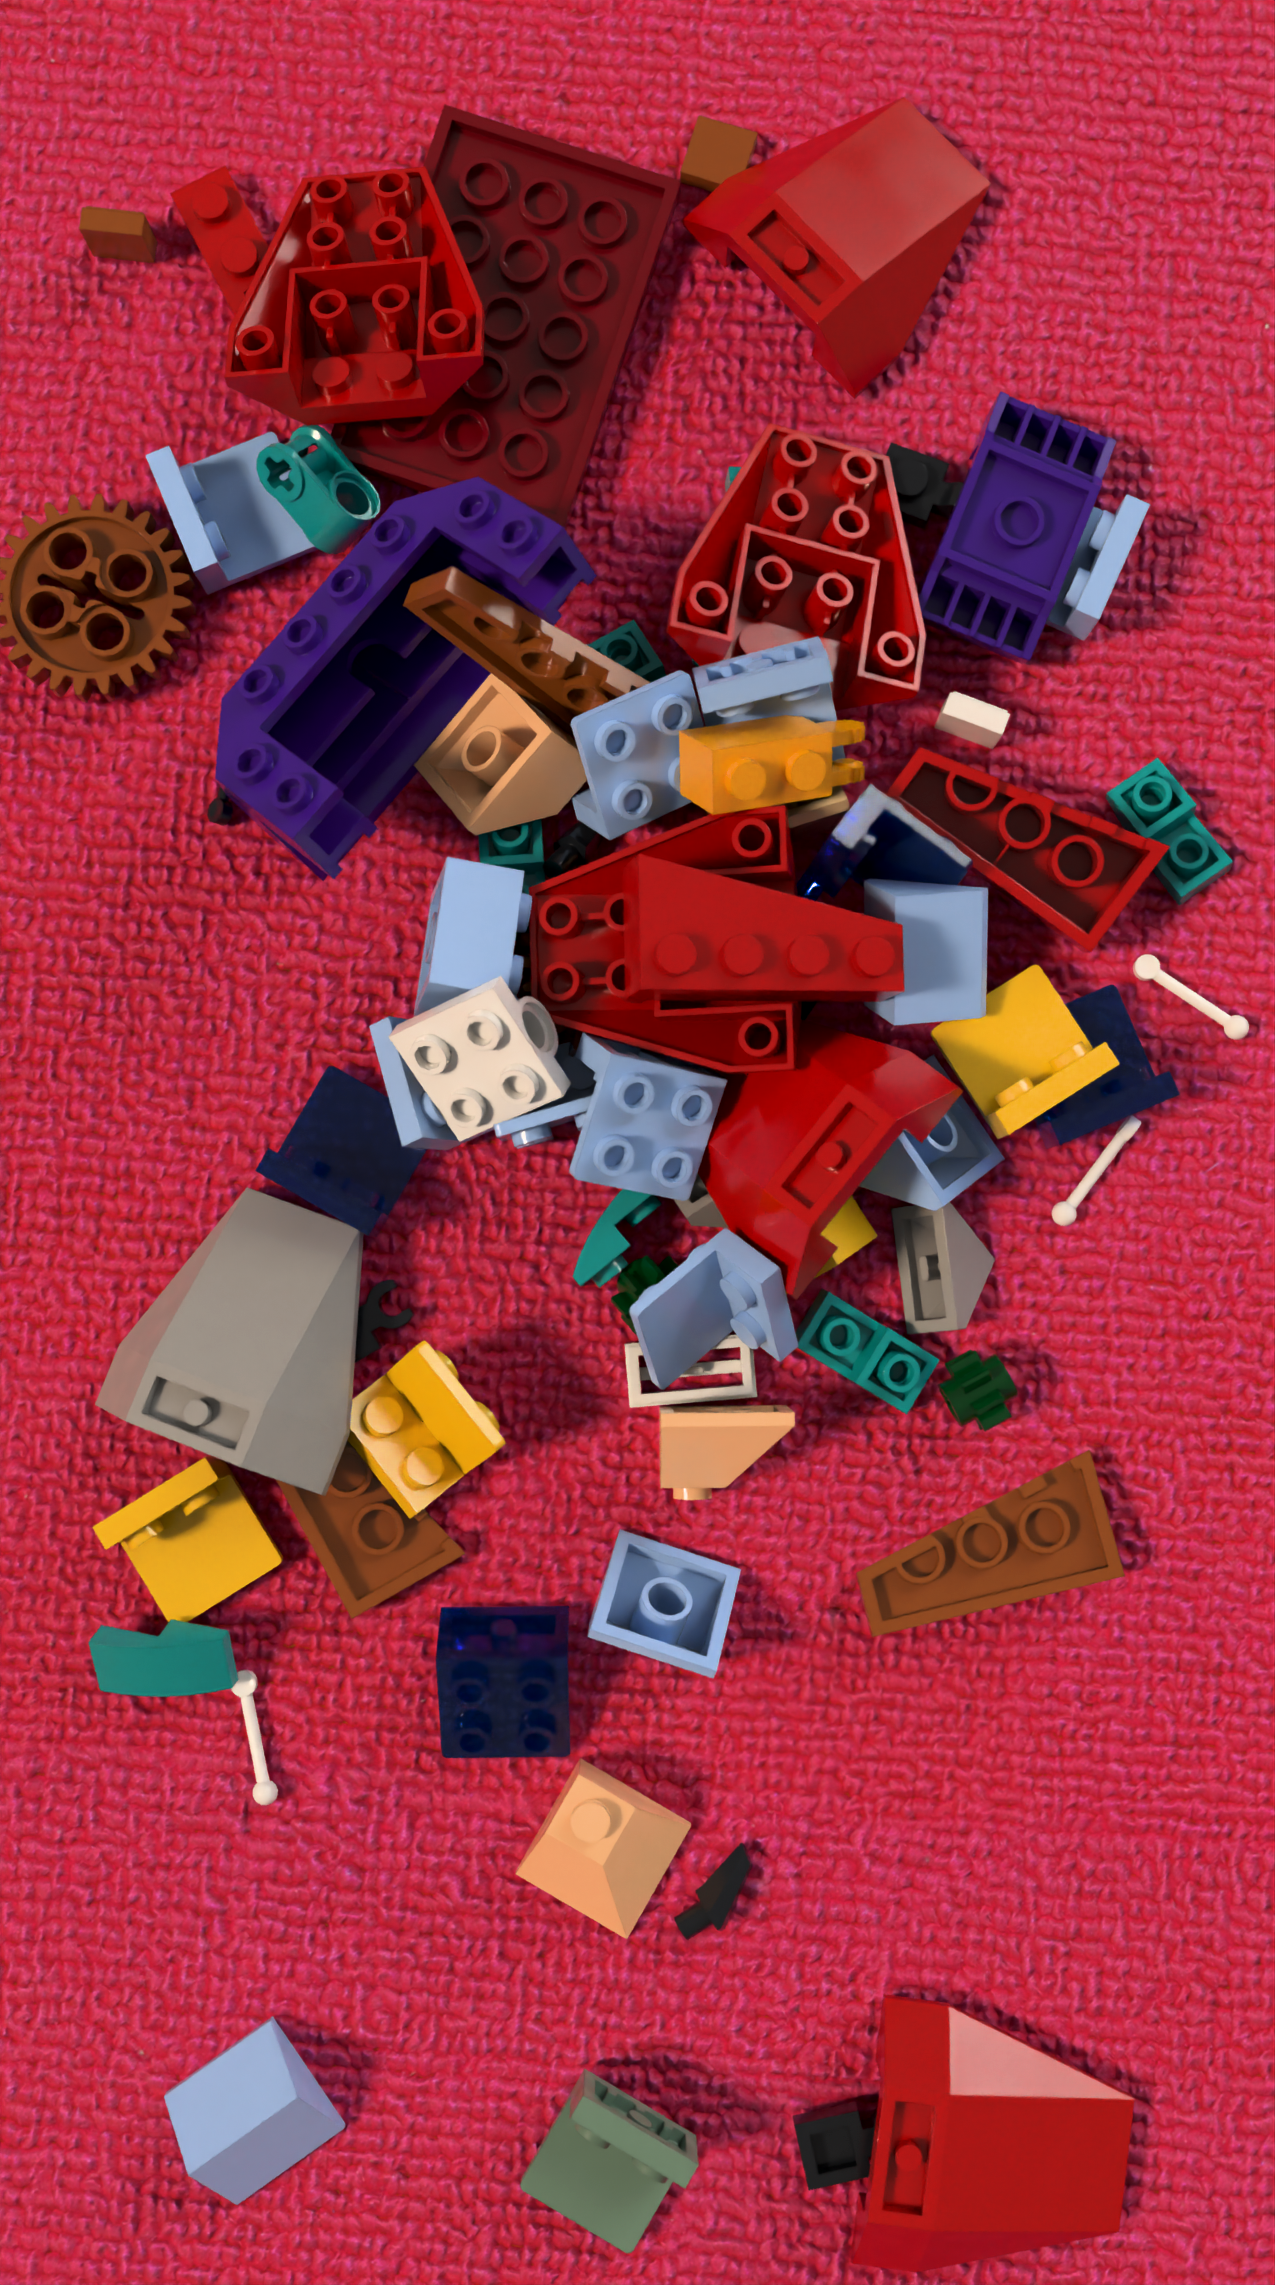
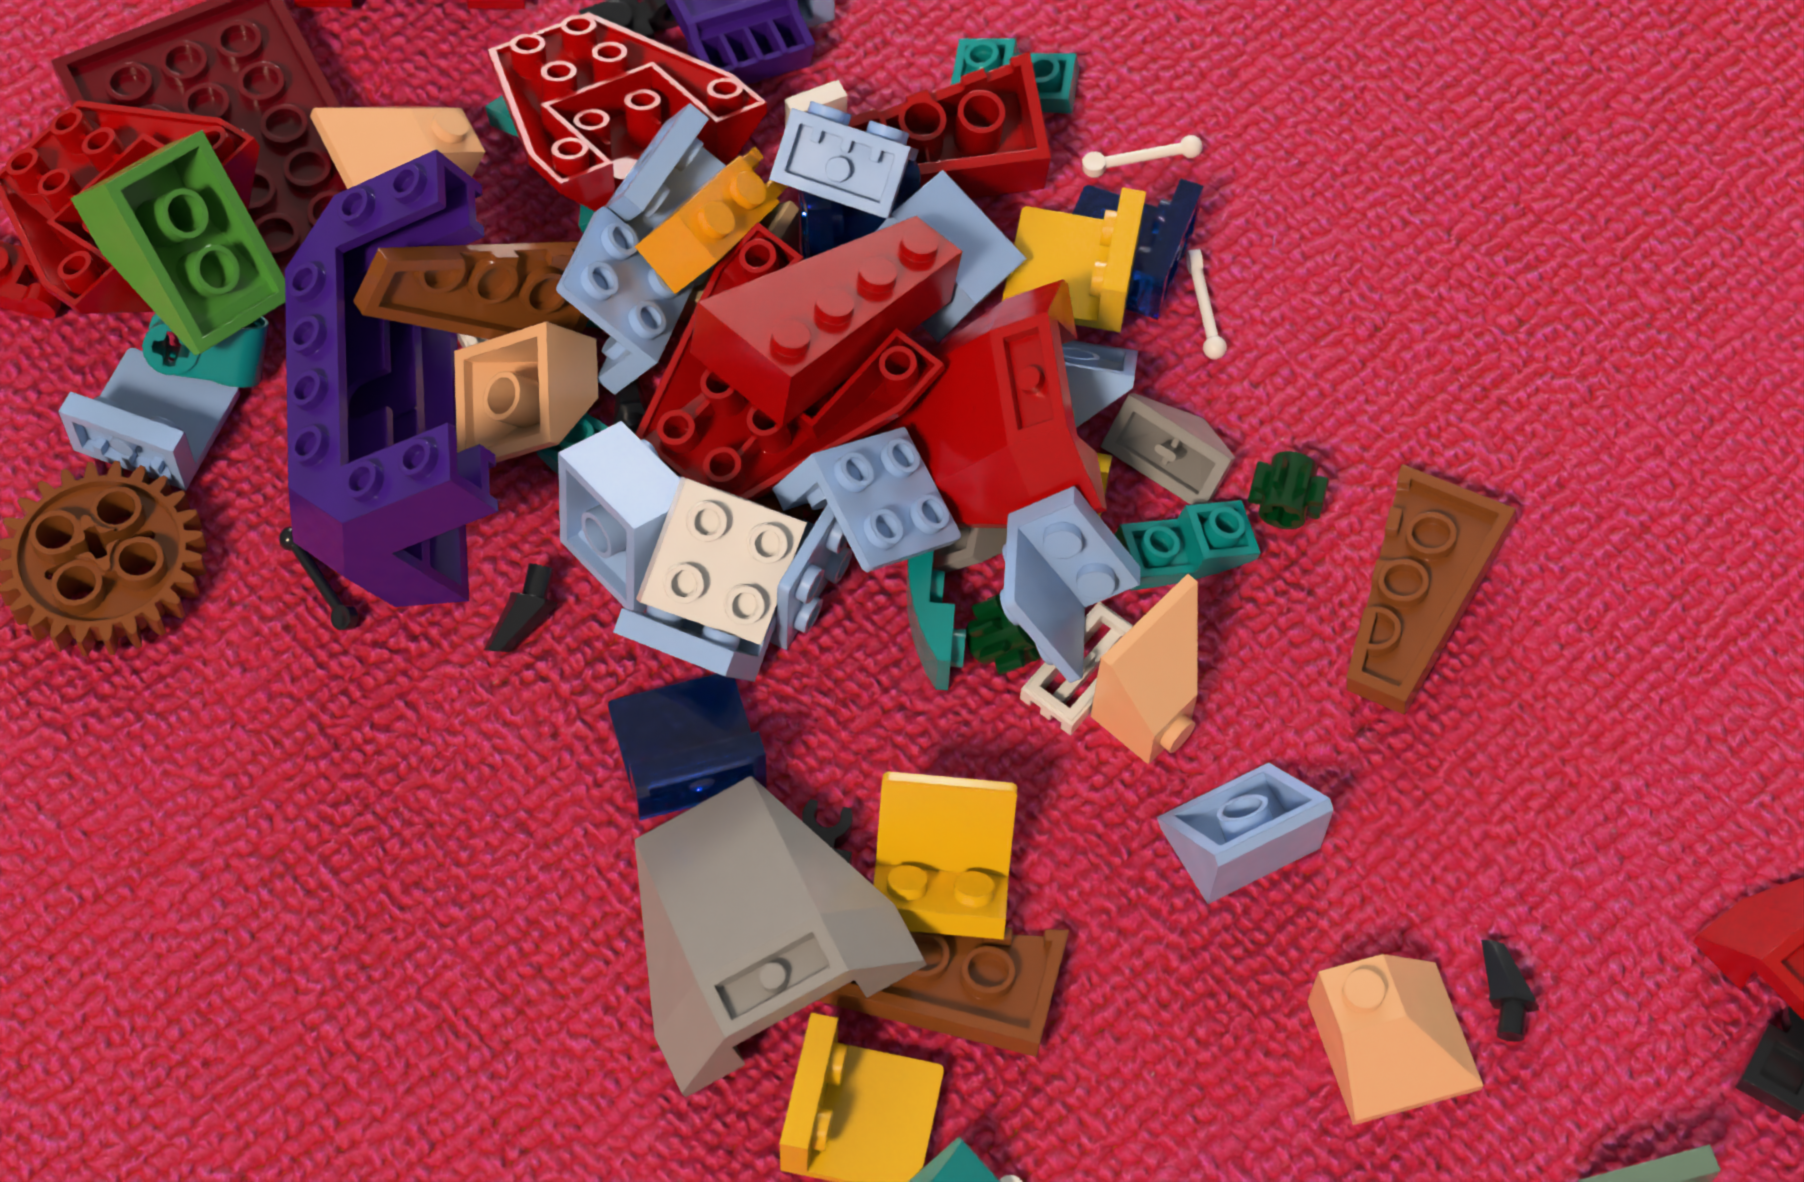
camera: 45 degrees left, 25 degrees down
clear blue bracket [436,1606,571,1758] -> none
none -> bright green slope [70,130,285,356]
none -> light nougat slope [310,106,485,189]
none -> black bar [484,563,557,652]
none -> light blue bracket [769,101,919,219]

